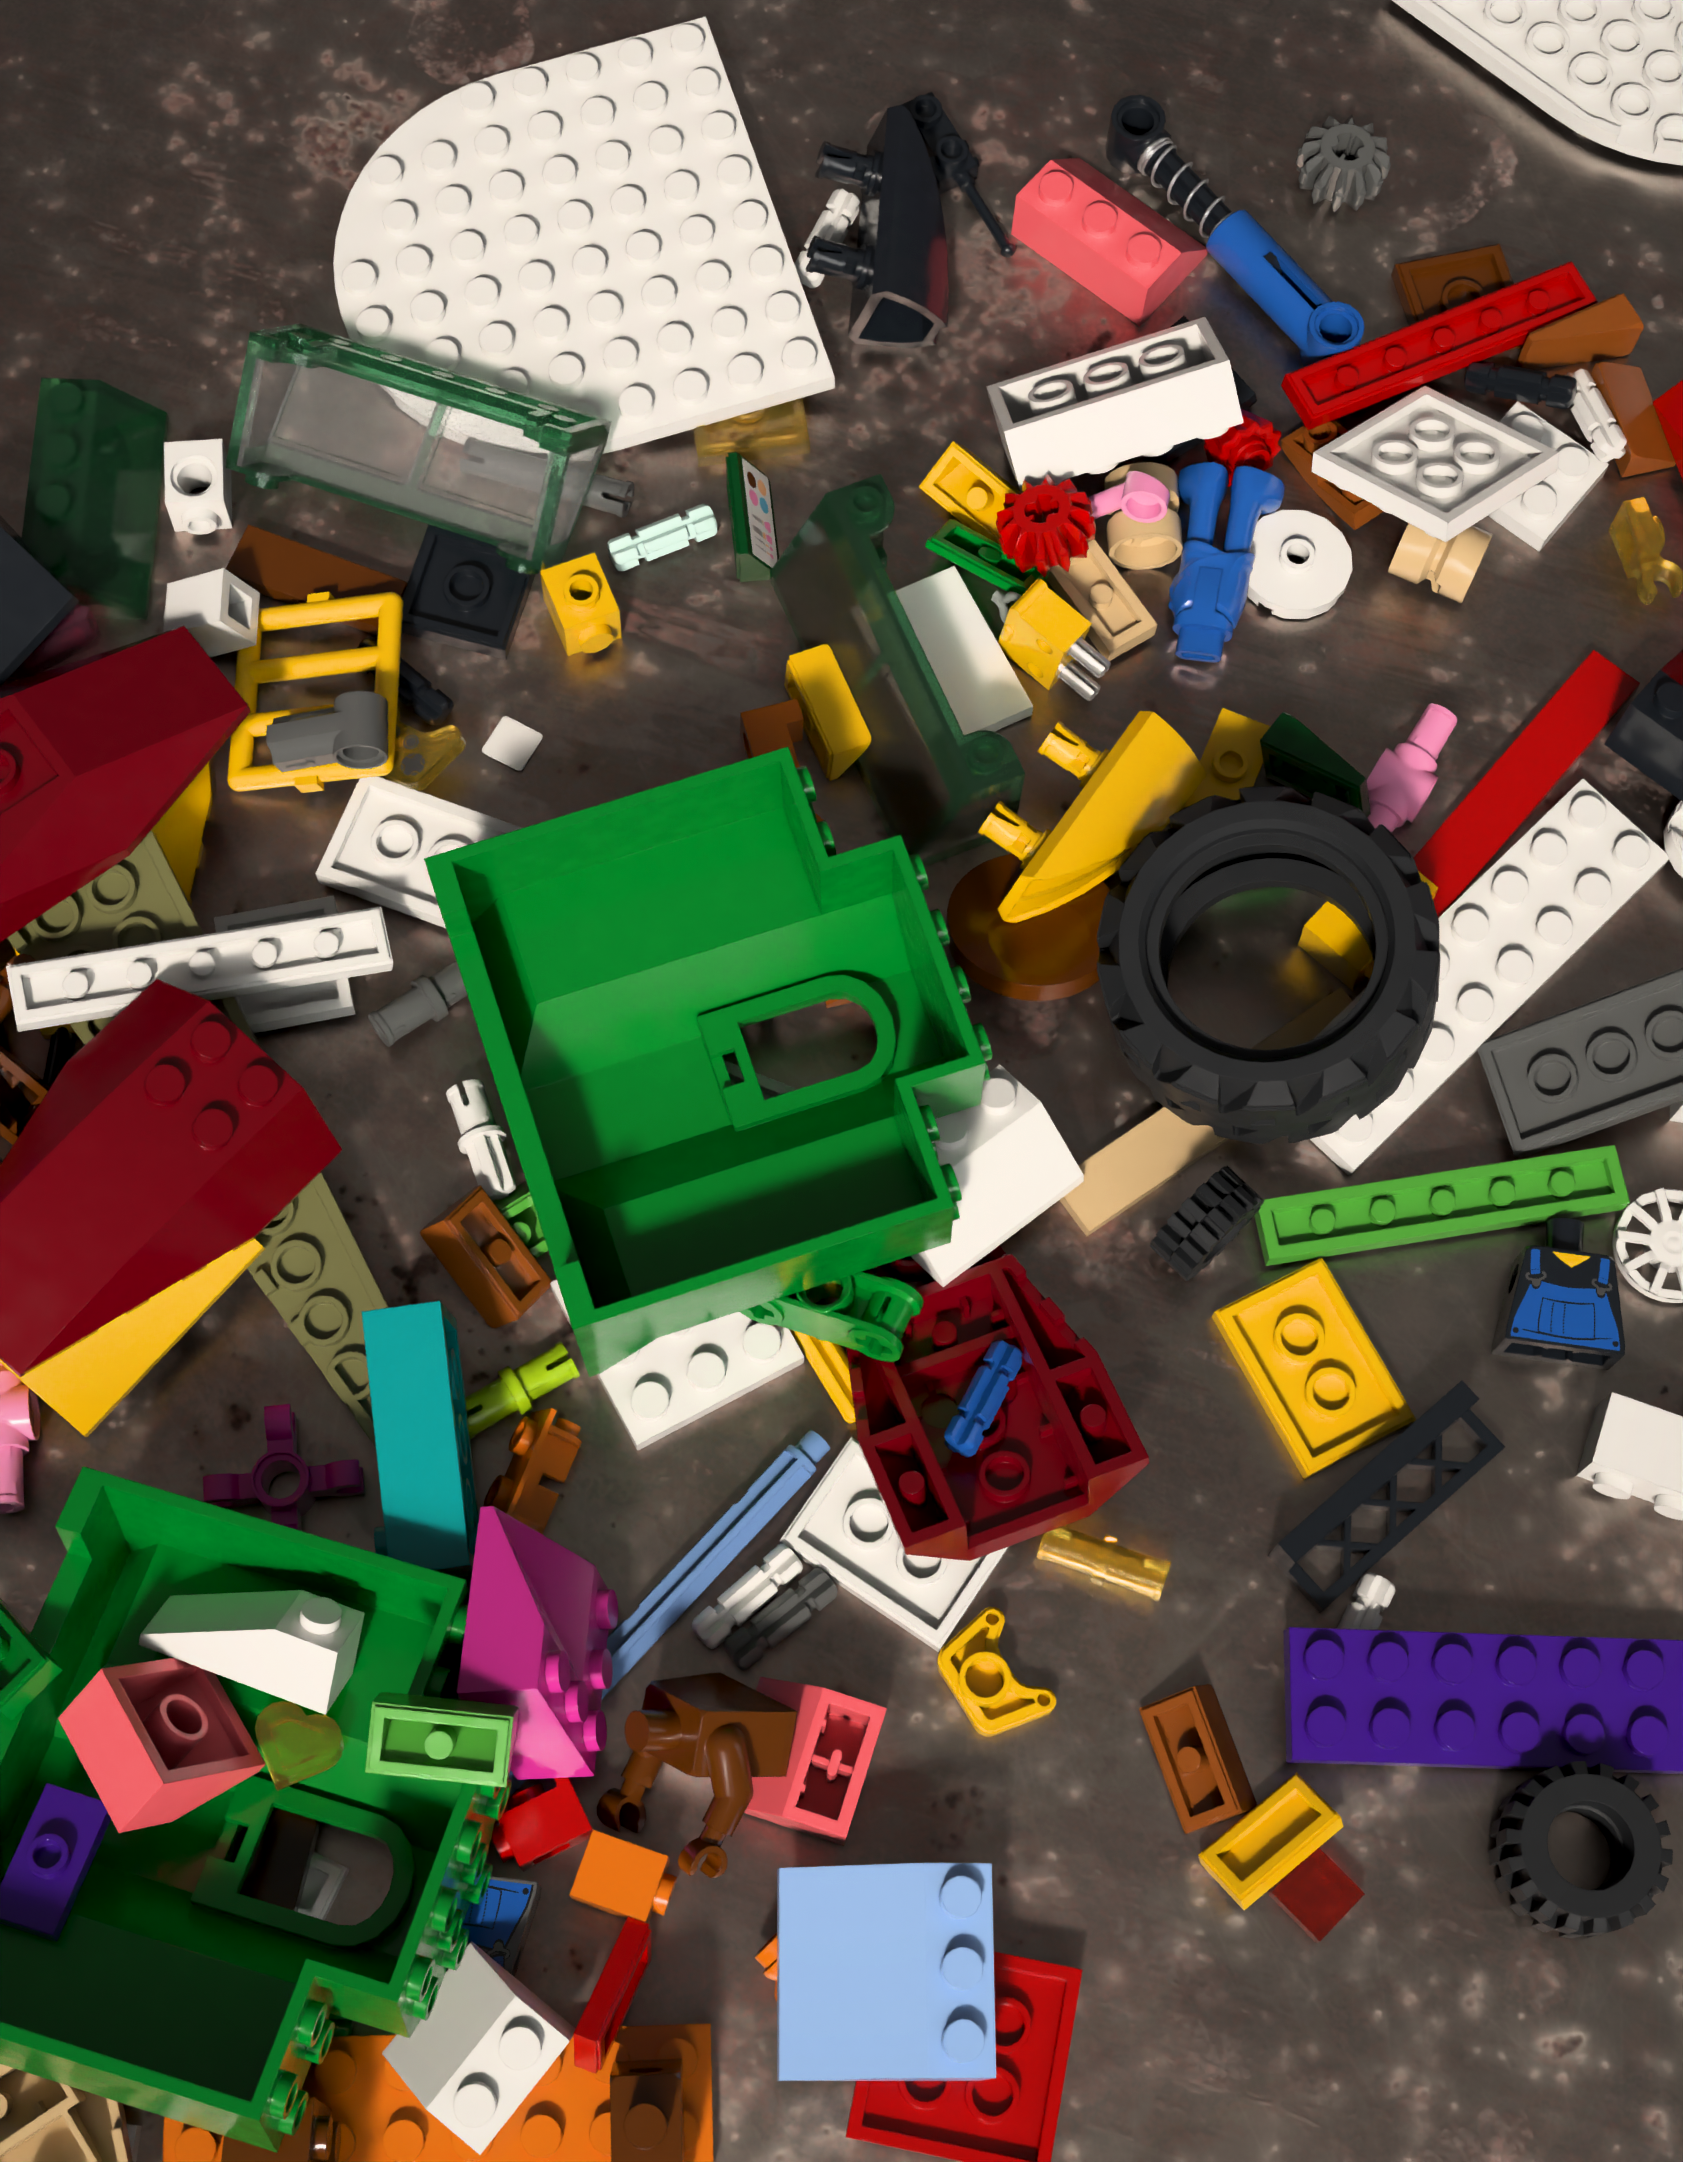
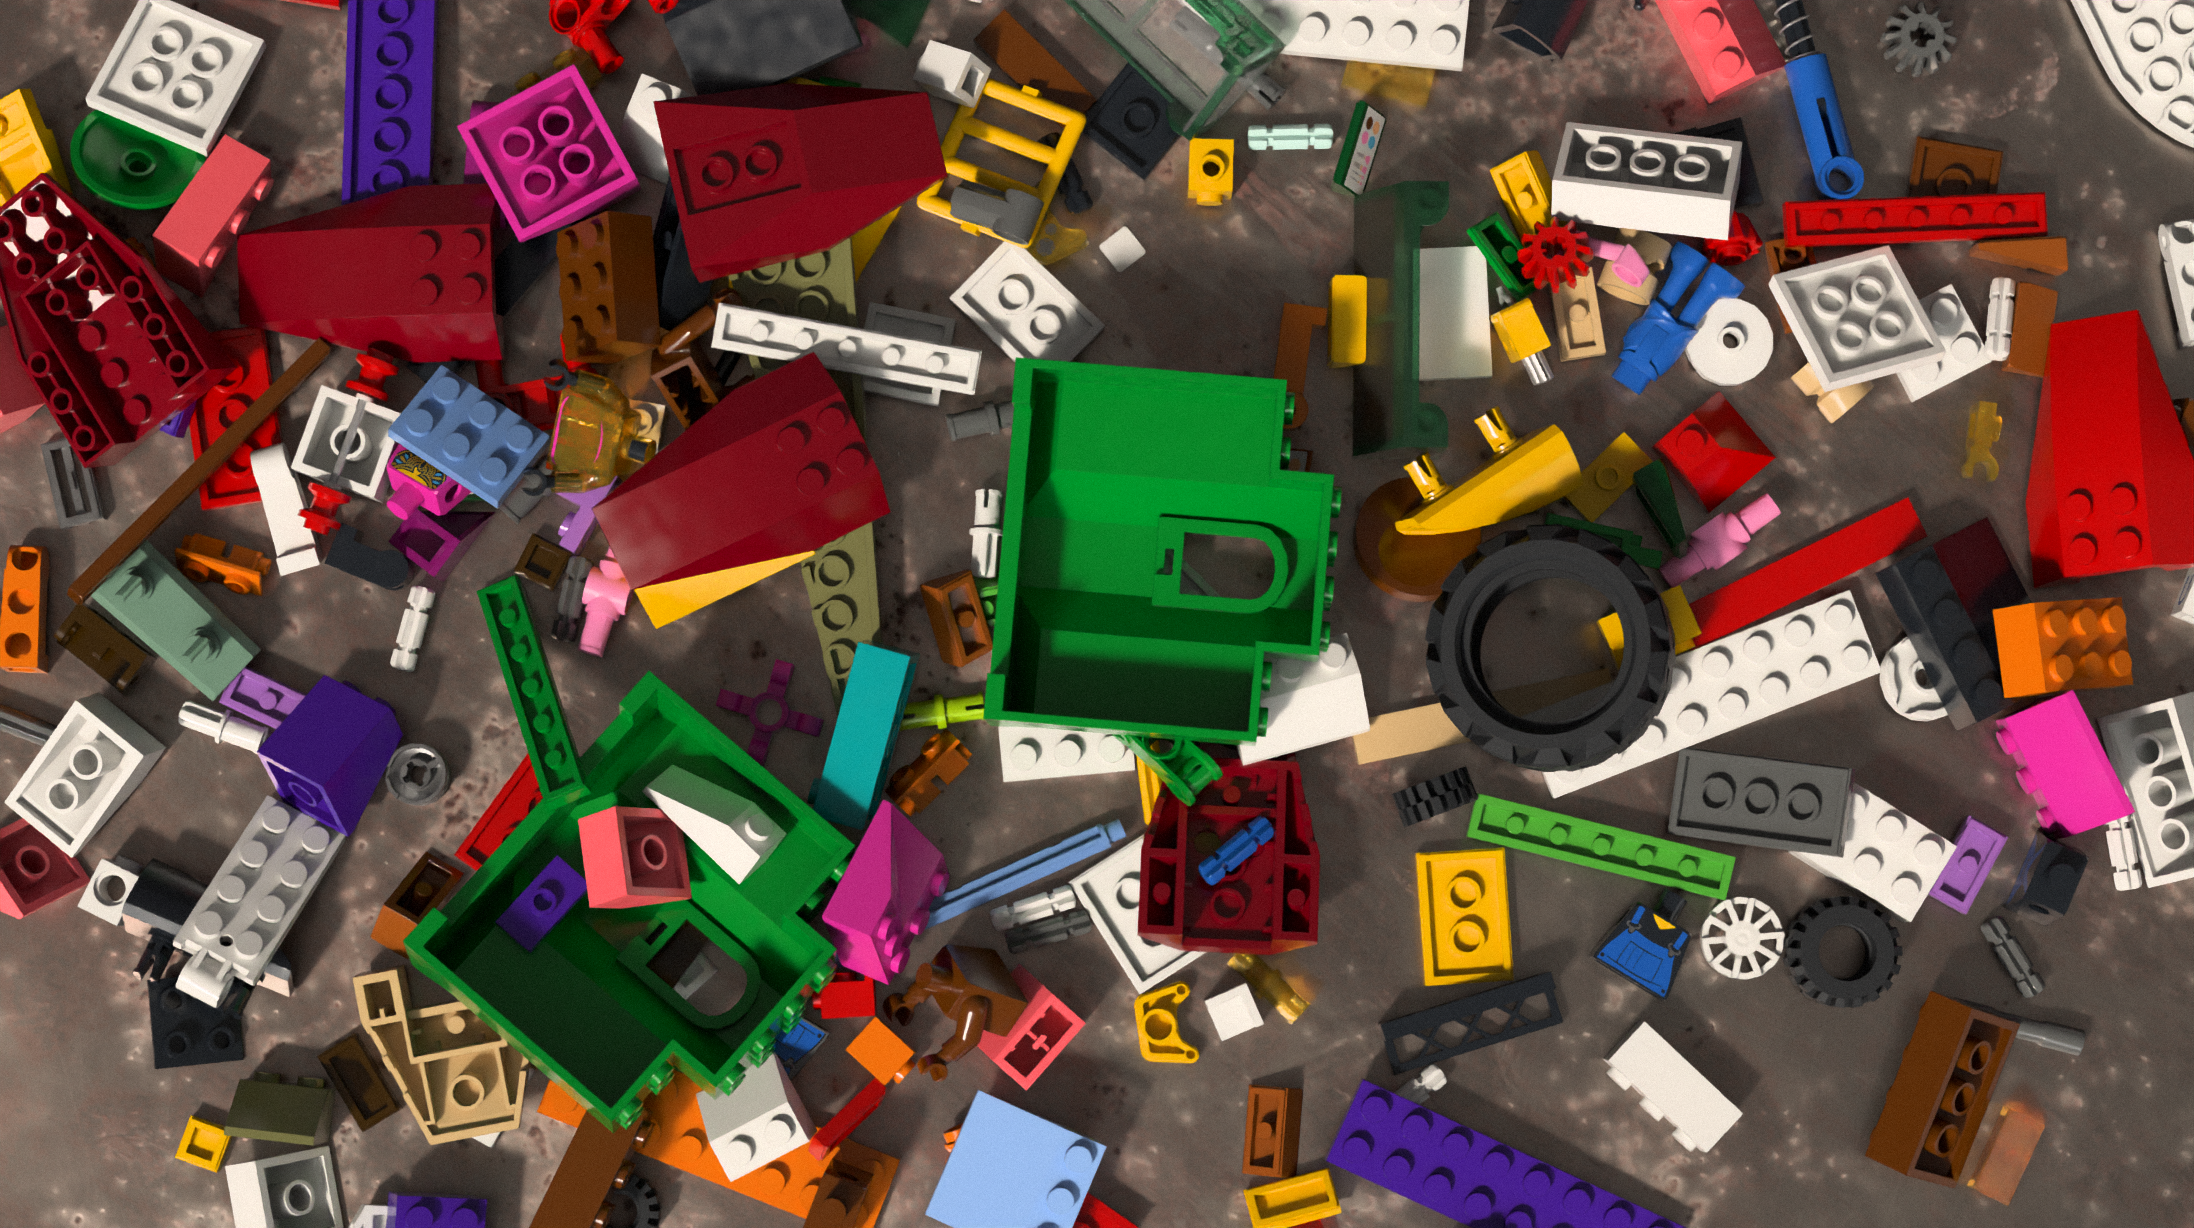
camera: 25 degrees right, 15 degrees up
clear yellow tile [255,1701,344,1791] -> none
bright green slope [365,1692,519,1787] -> none
black axle [1464,361,1577,409] -> none
none -> white panel [1204,983,1264,1041]
none -> red slope [1651,391,1776,514]

